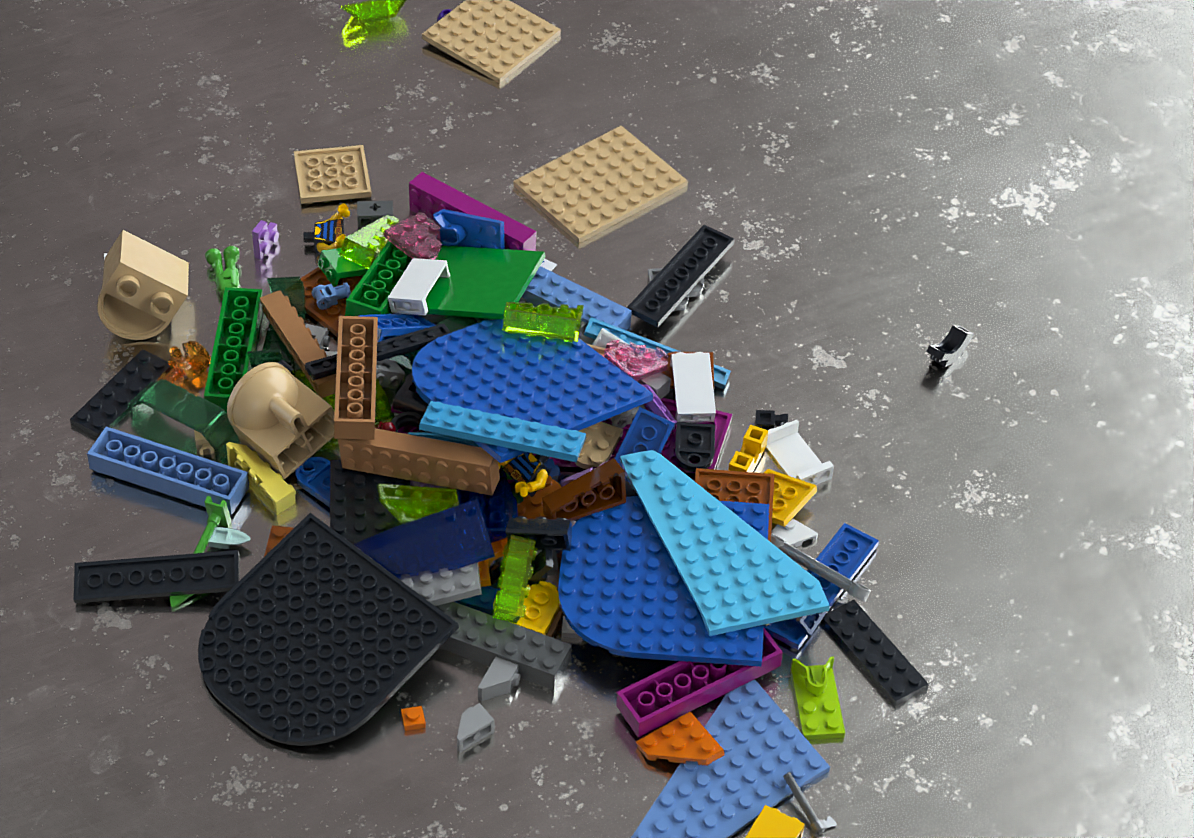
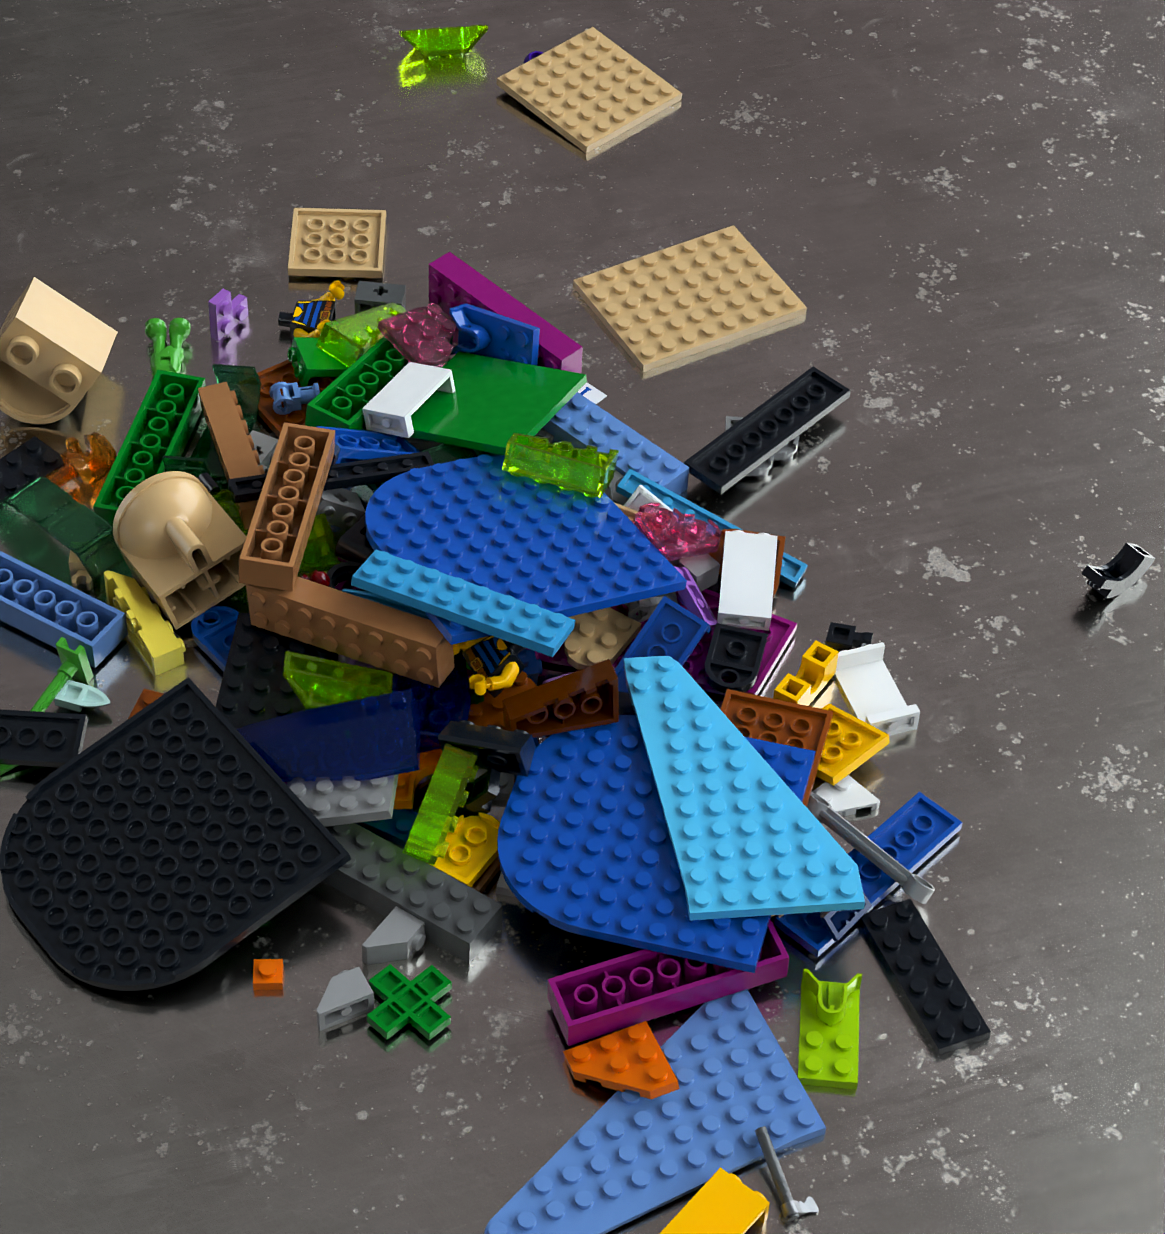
camera: 10 degrees right, 0 degrees up
none -> green plate [367,964,452,1040]

